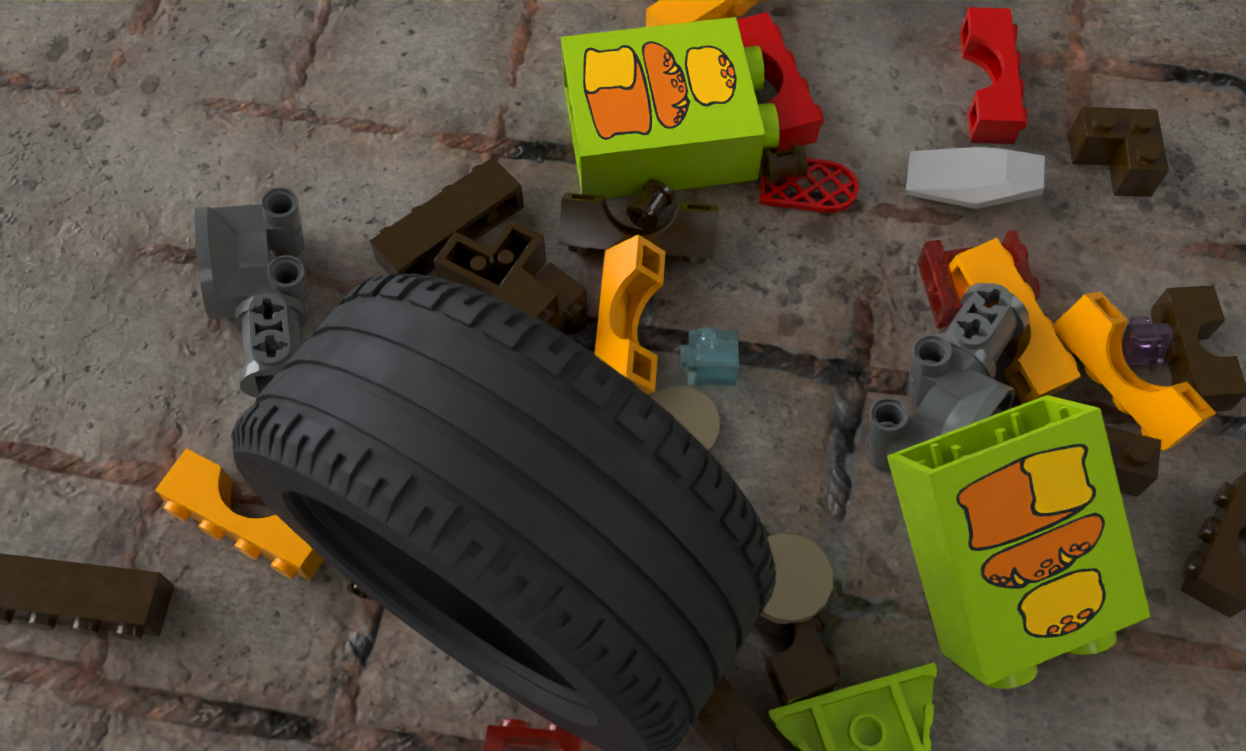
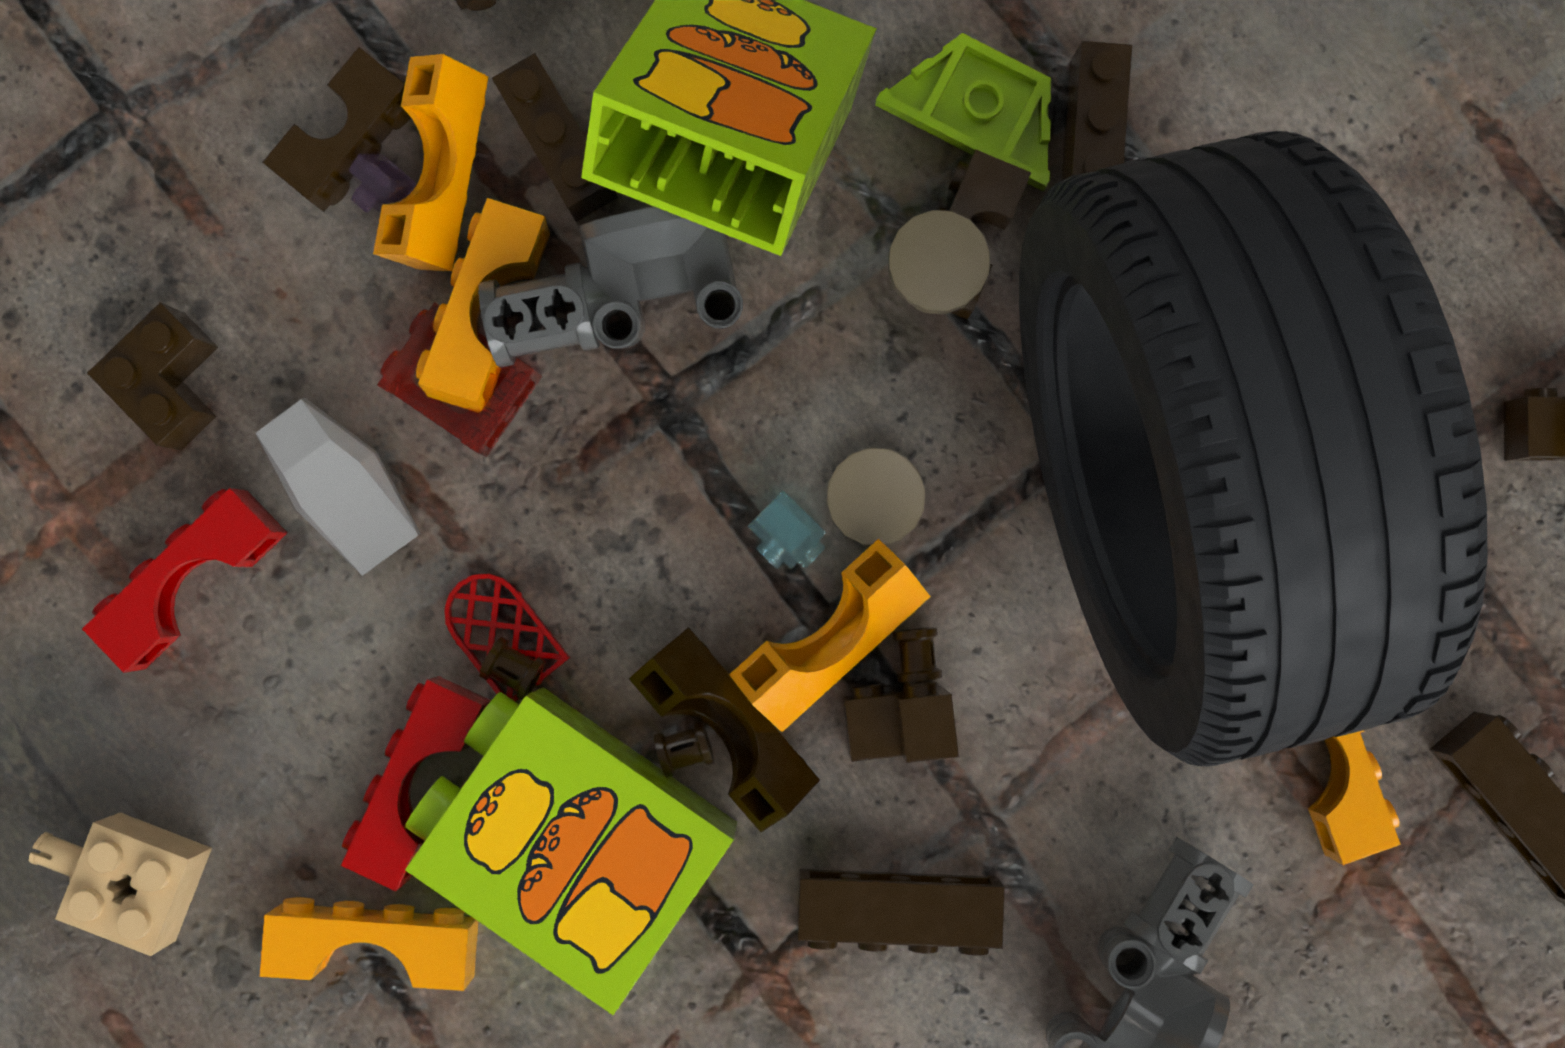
camera: 135 degrees left, 25 degrees up
dark brown brick [434,219,546,297] -> none

